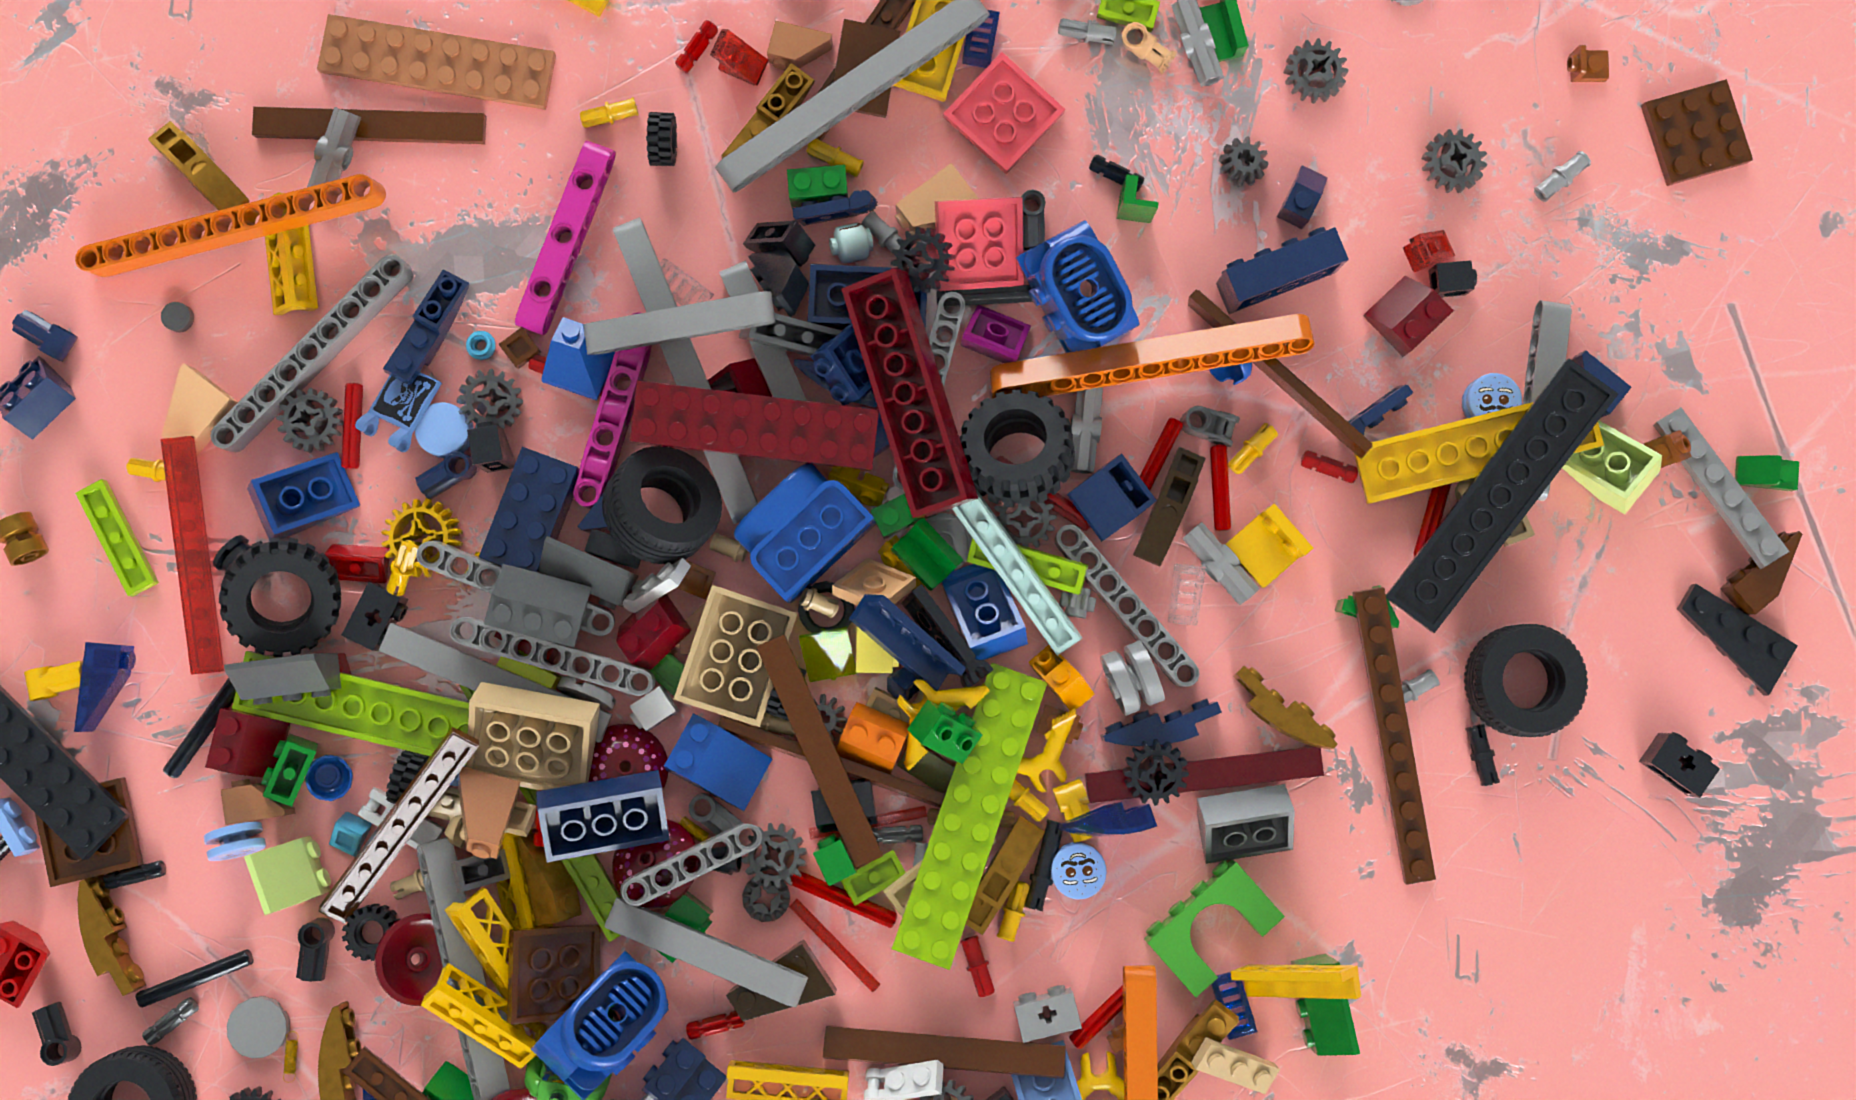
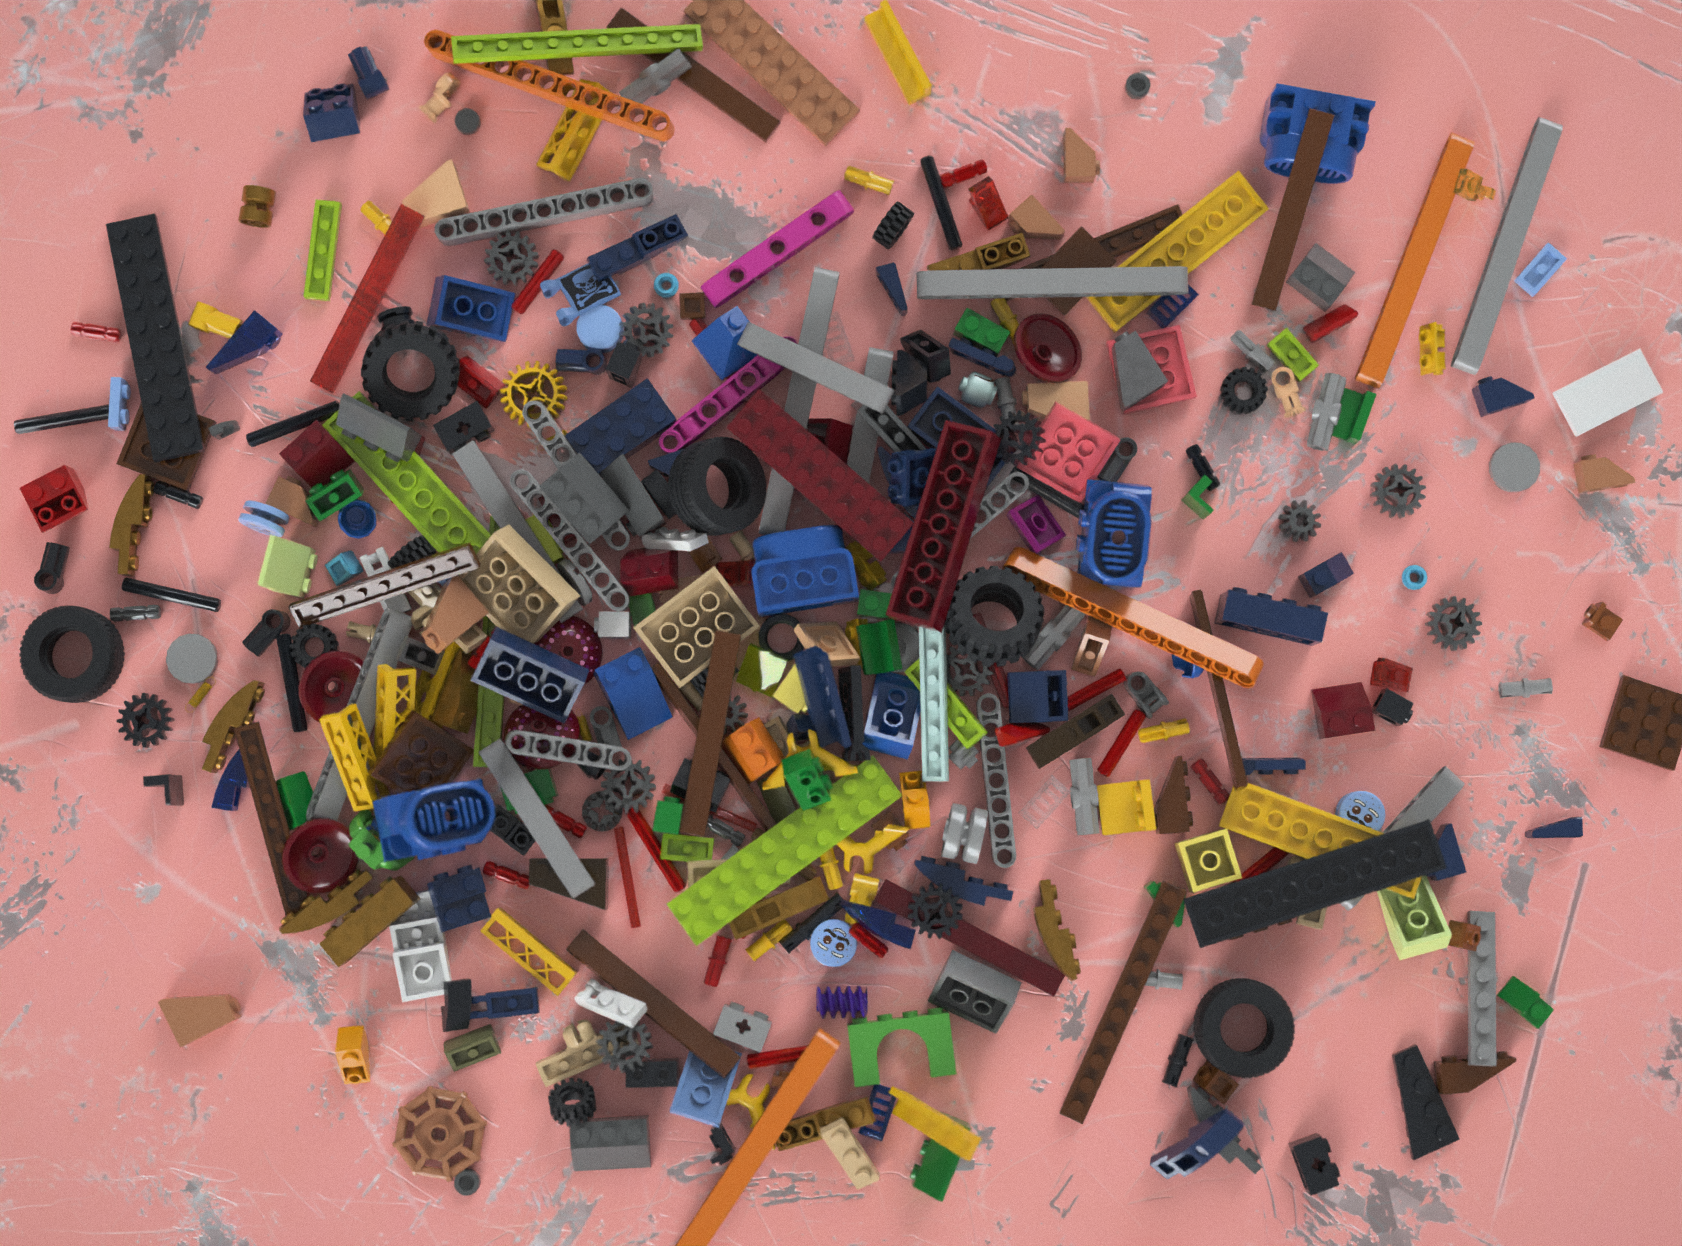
camera: 35 degrees right, 0 degrees up
yellow axle [386,541,418,596] -> none
tan pin [799,587,839,618] -> none
none -> dark grey tile [208,420,241,440]
none -> black axle [276,633,307,733]
none -> light nougat connector [419,72,461,123]
none -> lime plate [451,24,703,64]
none -> black slope [490,804,535,856]
none -> red axle [545,805,587,838]
none -> clear red slope [715,560,754,589]
none -> dark purple piece [816,986,868,1019]
none -> red axle [849,923,888,958]
none -> dark blue slope [876,262,908,316]
none -> black axle [920,155,962,250]
none -> red slope [995,722,1051,747]
none -> dark red dish [1014,313,1082,383]
none -> nougat slope [1071,616,1112,677]
none -> flat silver slope [1112,331,1168,411]
none -> dark blue slope [1149,1108,1244,1180]
none -> reddish brown slope [1154,756,1193,834]
none -> light yellow brick [1174,829,1242,893]
none -> dark grey slope [1187,1085,1262,1175]
none -> dark orange bracket [1193,1060,1240,1105]
none -> black tyre [1220,367,1268,415]
none -> medium azure plate [1401,565,1427,590]
none -> dark blue slope [1525,817,1583,838]

